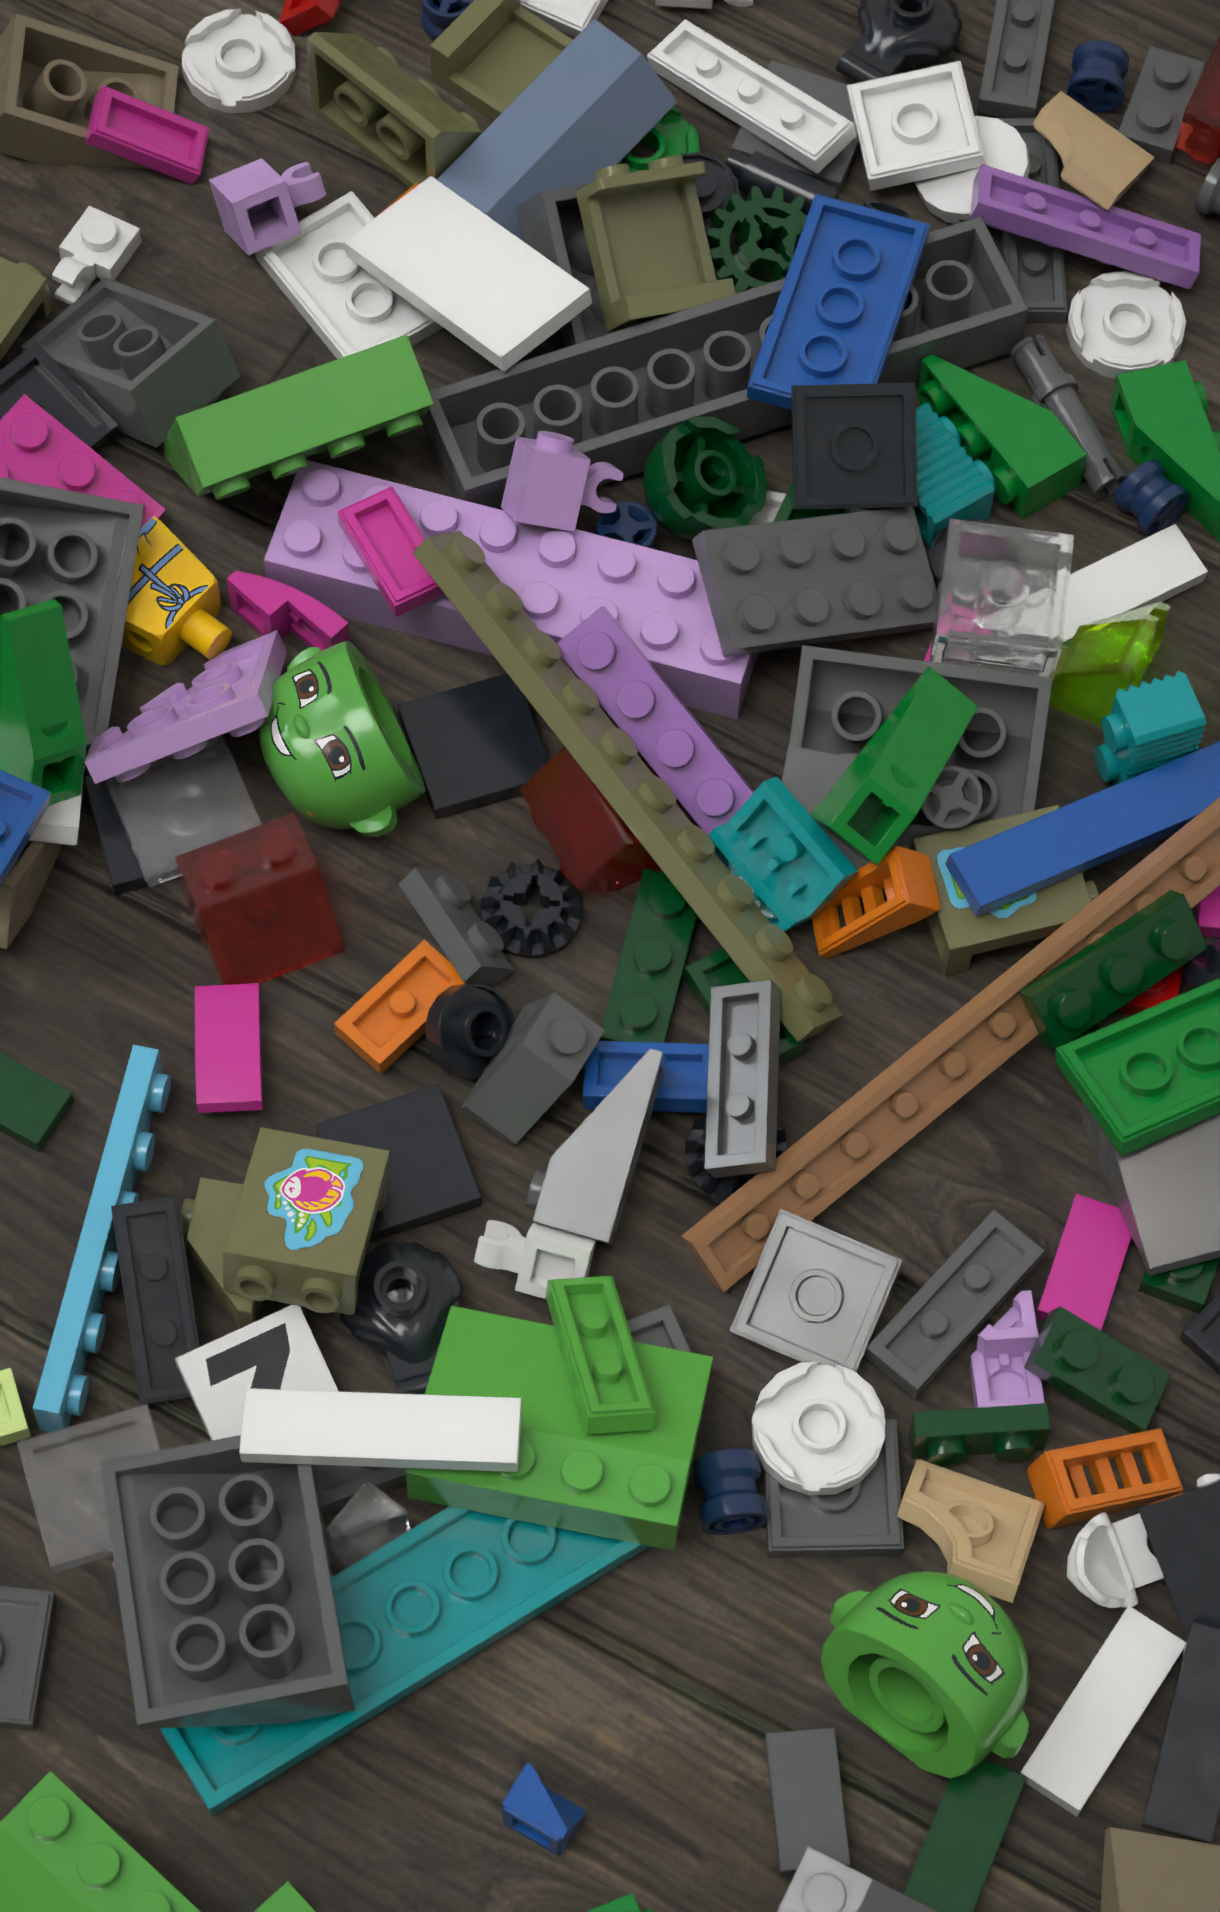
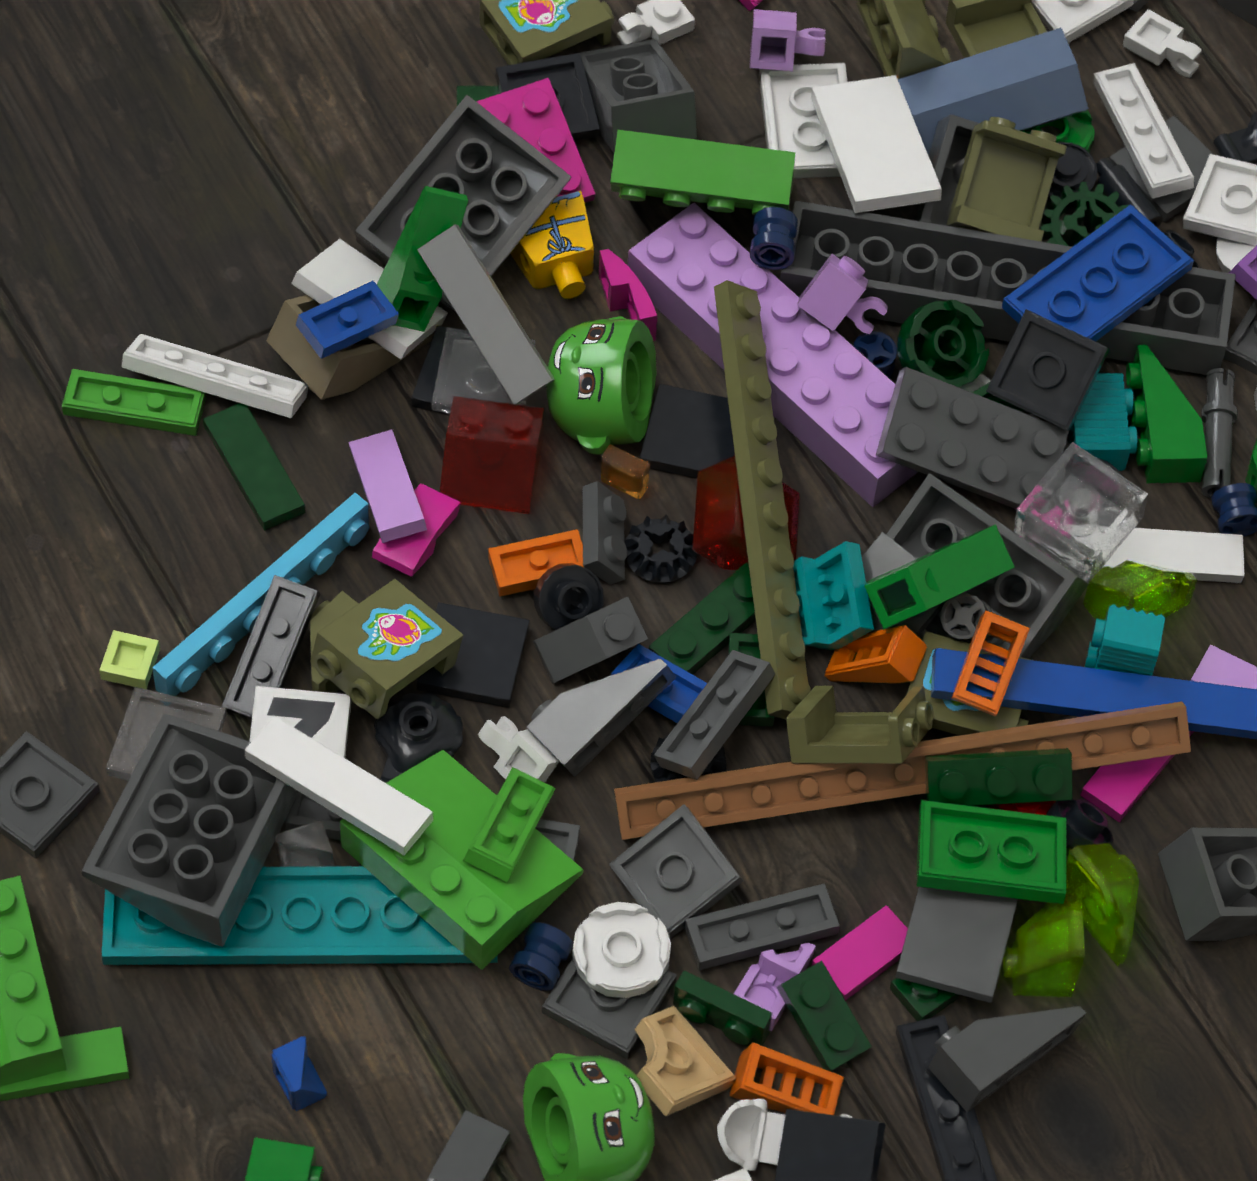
camera: 30 degrees right, 5 degrees down
lavender plate [84,630,287,784] -> none
dark pink tile [337,486,444,617] -> none
medium lavender plate [556,606,755,836] -> none
none -> lavender tile [348,430,427,543]
none -> light grey tile [417,225,555,405]
none -> clear orange tile [601,444,650,500]
none -> dark blue wheel [750,207,798,270]
none -> olive panel [786,686,933,764]
none -> orange slope [951,610,1030,717]

